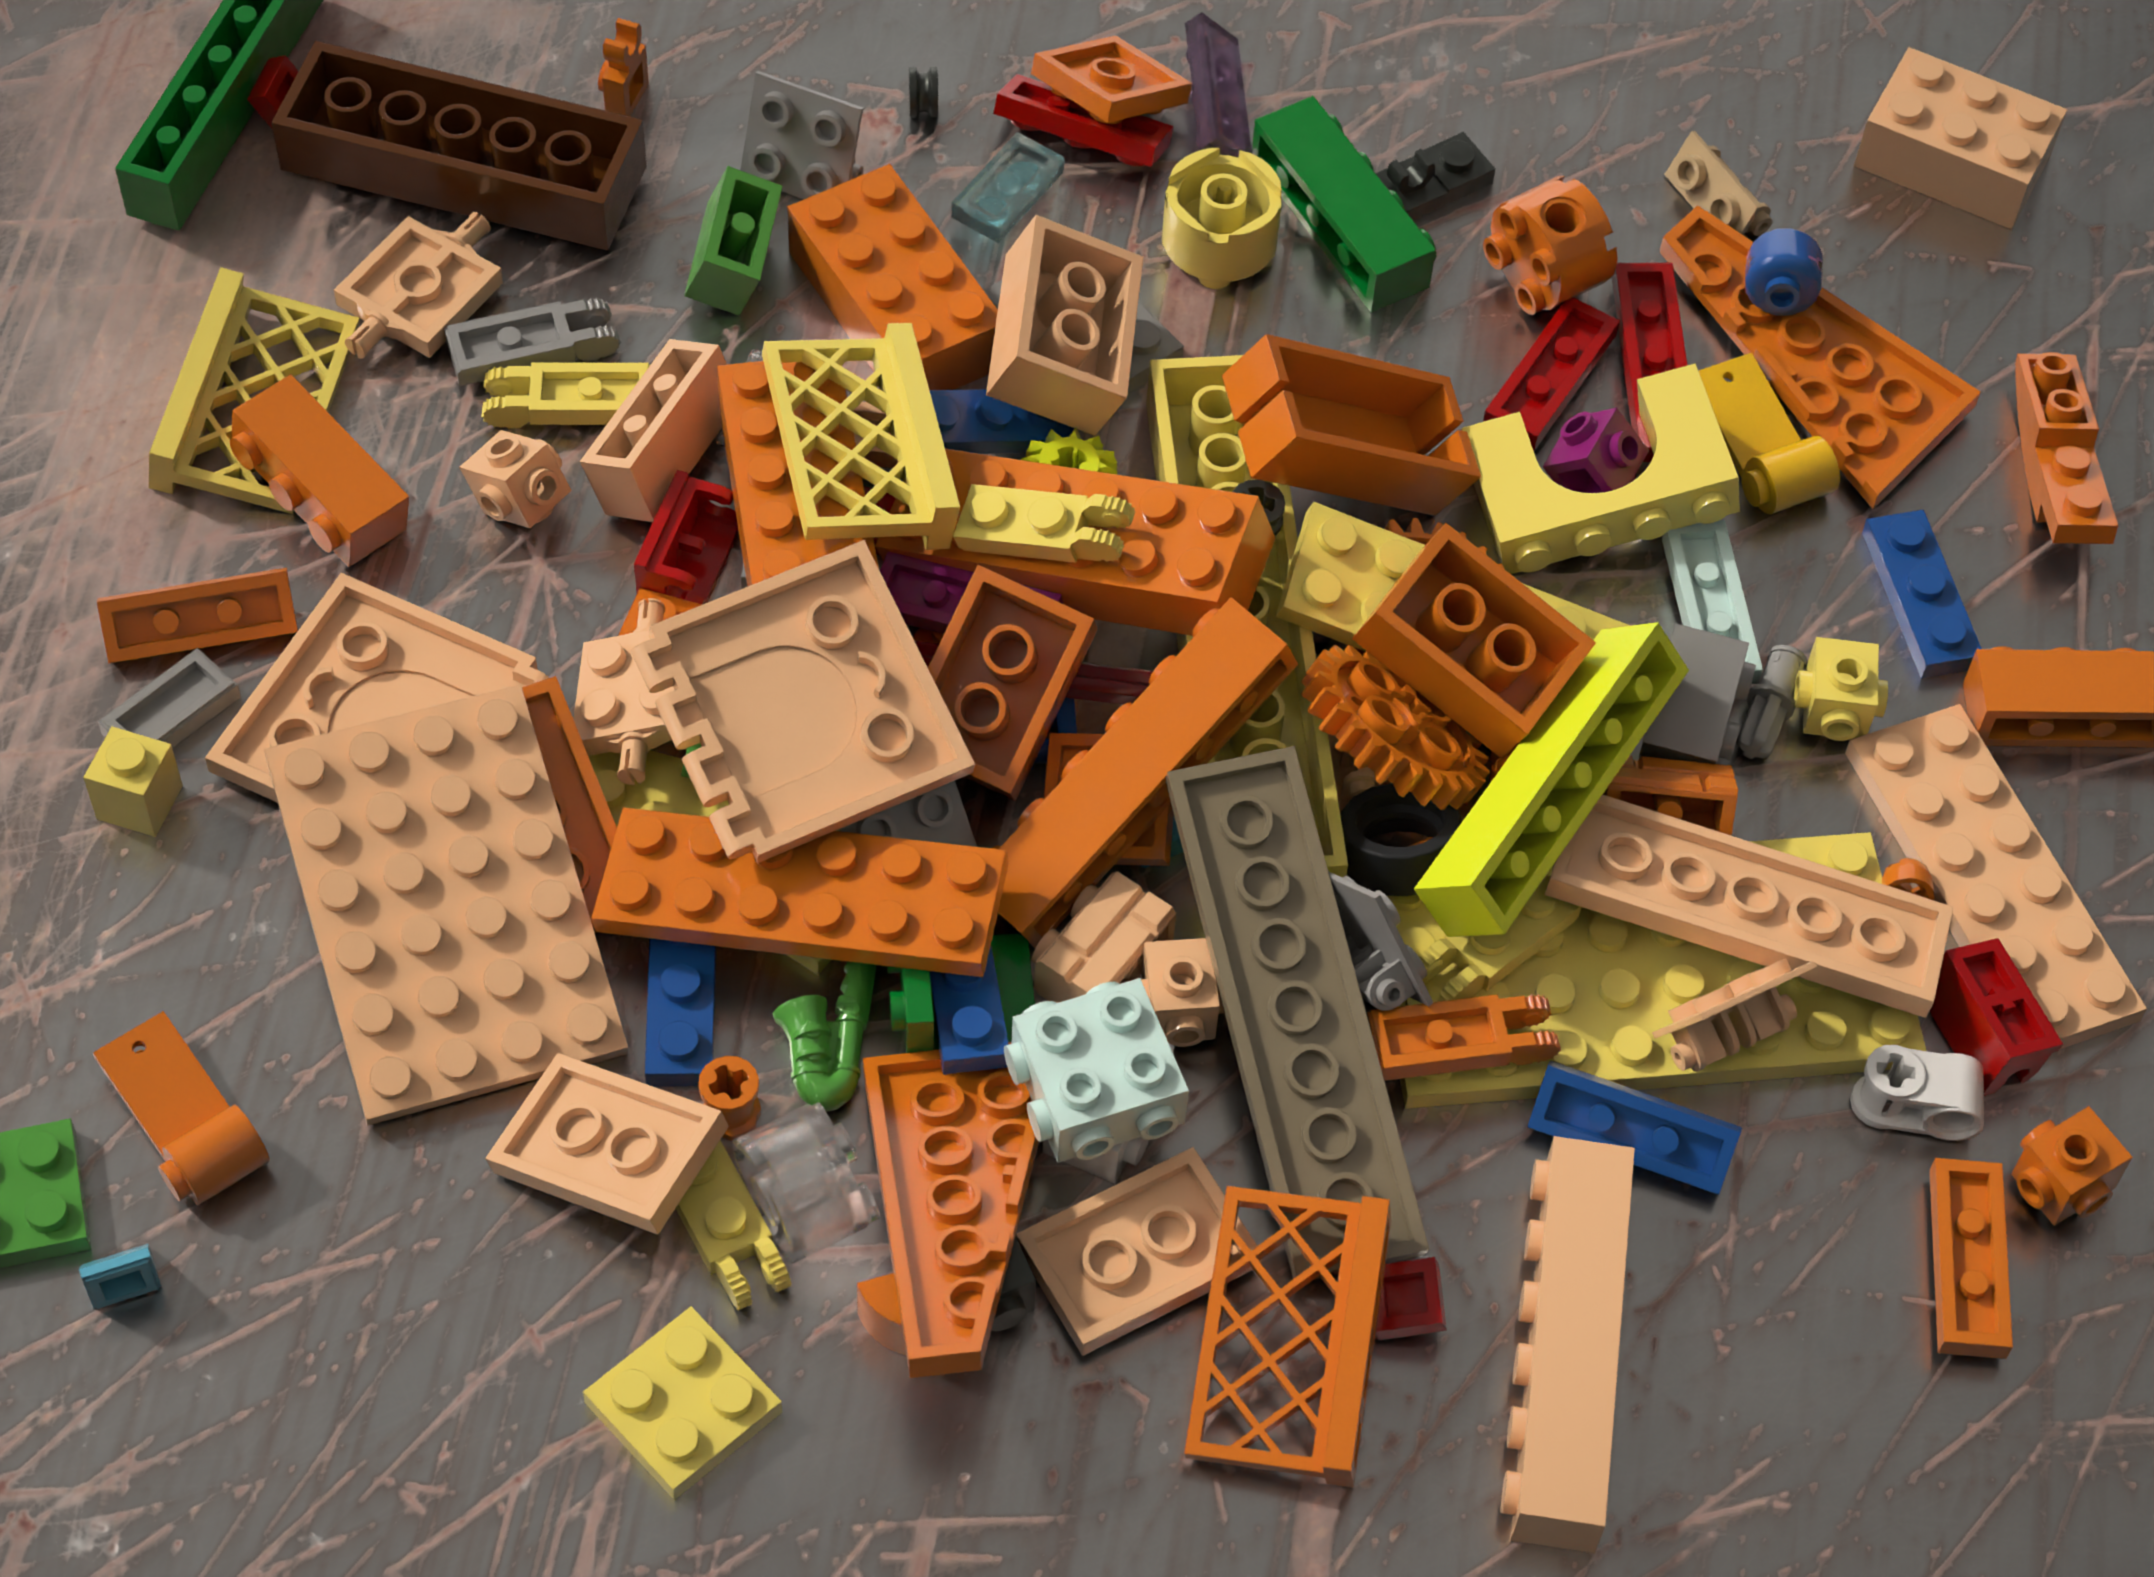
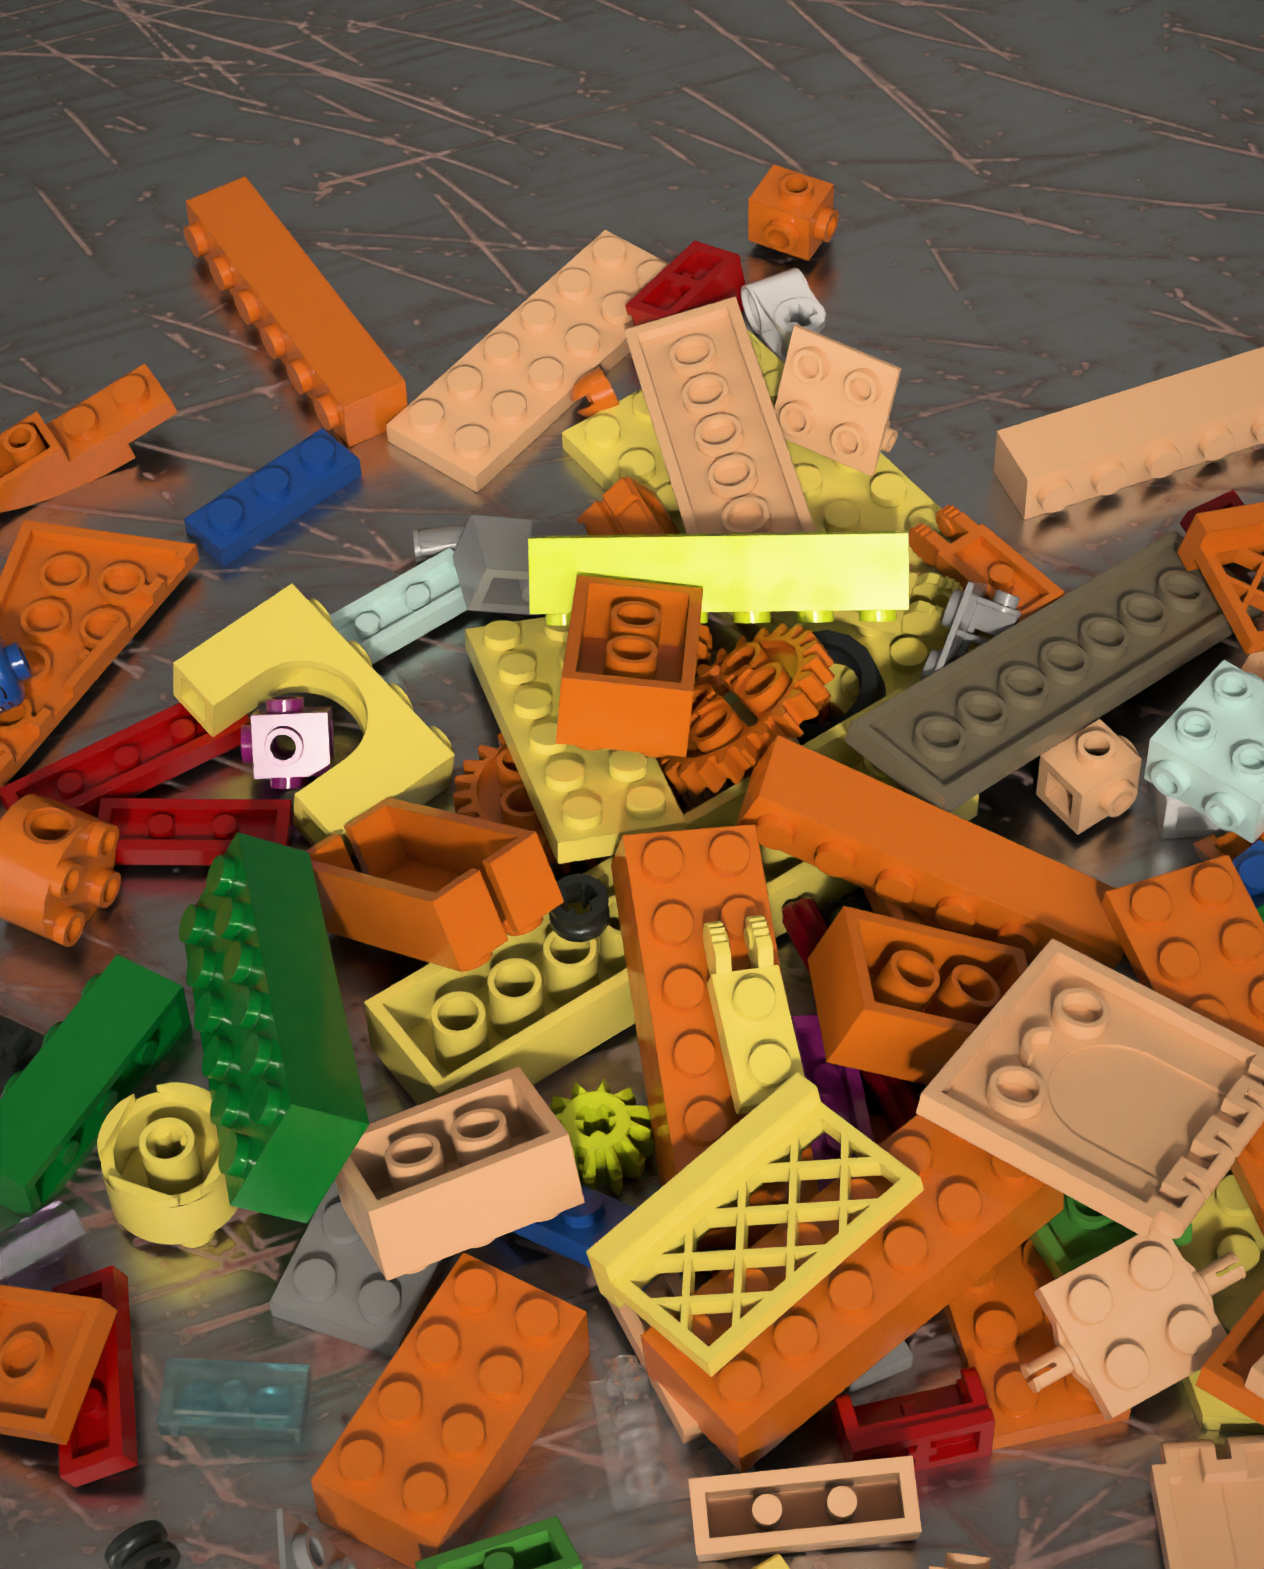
camera: 115 degrees left, 5 degrees down
light nougat brick [1032,871,1176,1003] -> none
blue plate [1527,1060,1742,1195] -> none
yellow door [1698,352,1840,514] -> none
light yellow brick [1793,637,1888,741] -> none
orange plate [1929,1158,2013,1359] -> none
none -> green brick [179,832,370,1223]

